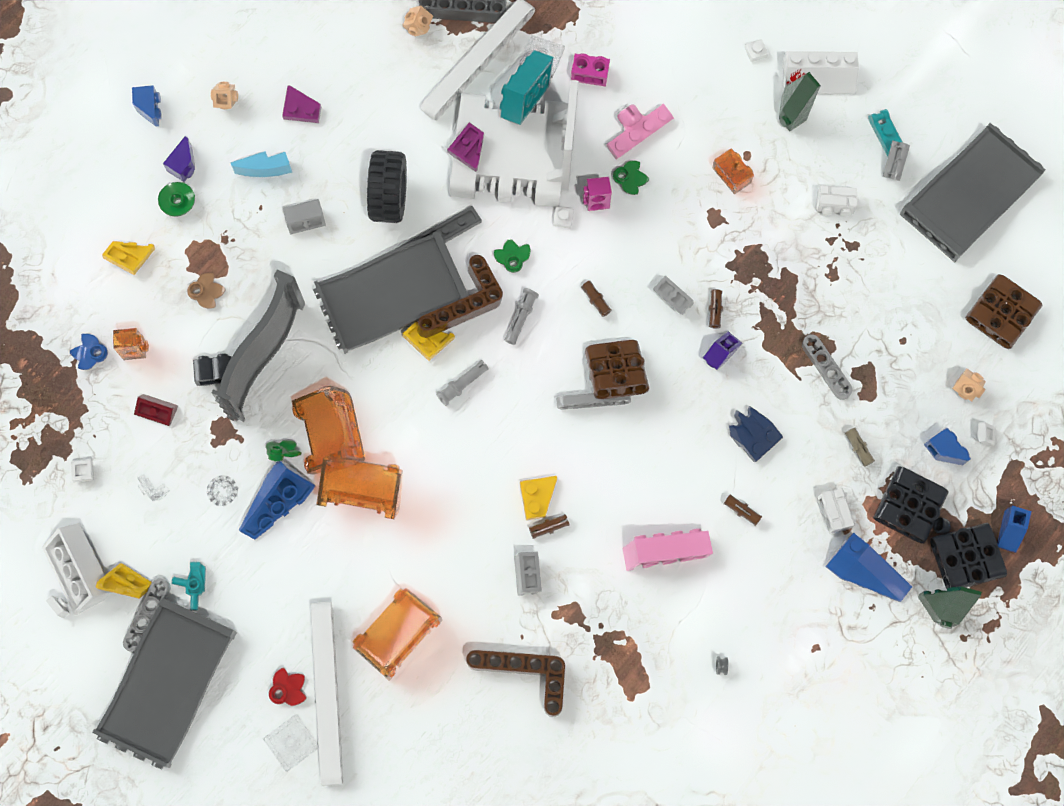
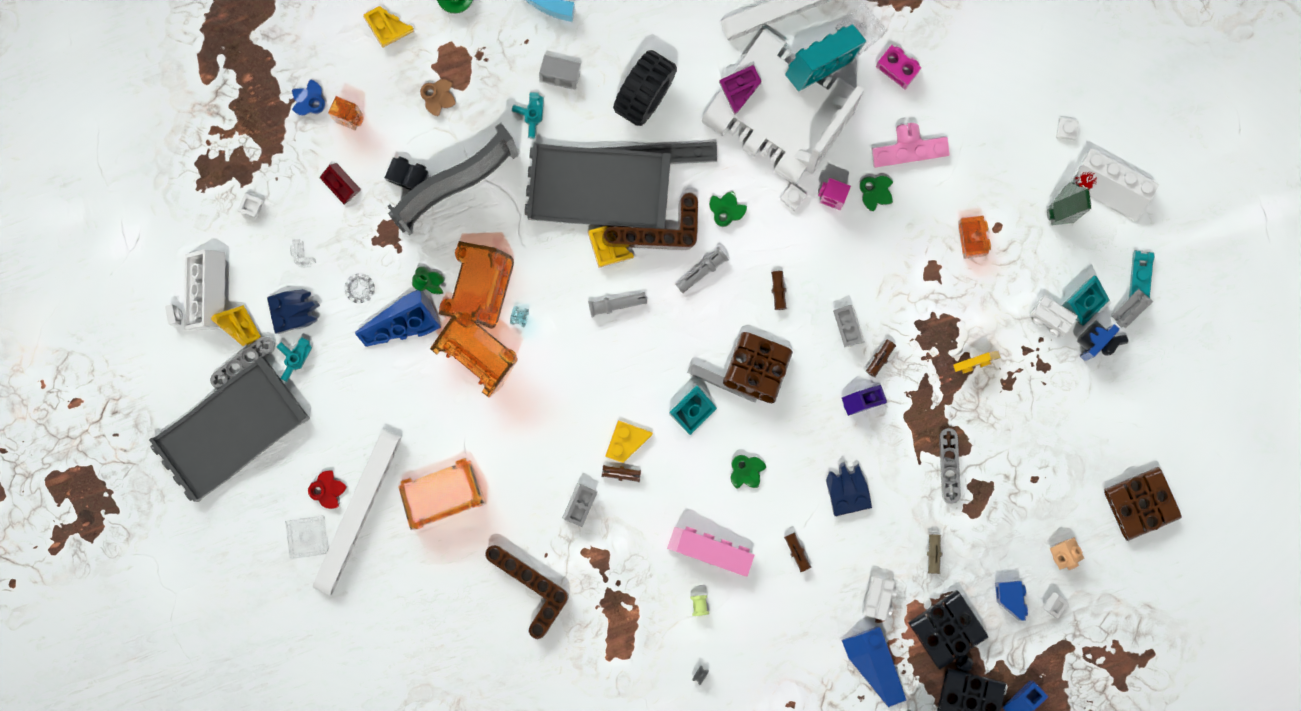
camera: 35 degrees right, 10 degrees up
dark grey panel [900,123,1046,263] -> none
none -> dark blue plate [267,289,320,334]
none -> clear light blue wheel [510,306,529,328]
none -> teal piece [511,92,544,139]
none -> teal slope [669,385,717,435]
none -> yellowish green bush [690,595,709,616]
none -> green plate [730,455,767,489]
none -> yellow wing [953,351,1001,374]
none -> teal slope [1061,275,1110,326]
none -> blue piece [1077,320,1120,361]
none -> black arm [1101,335,1128,356]

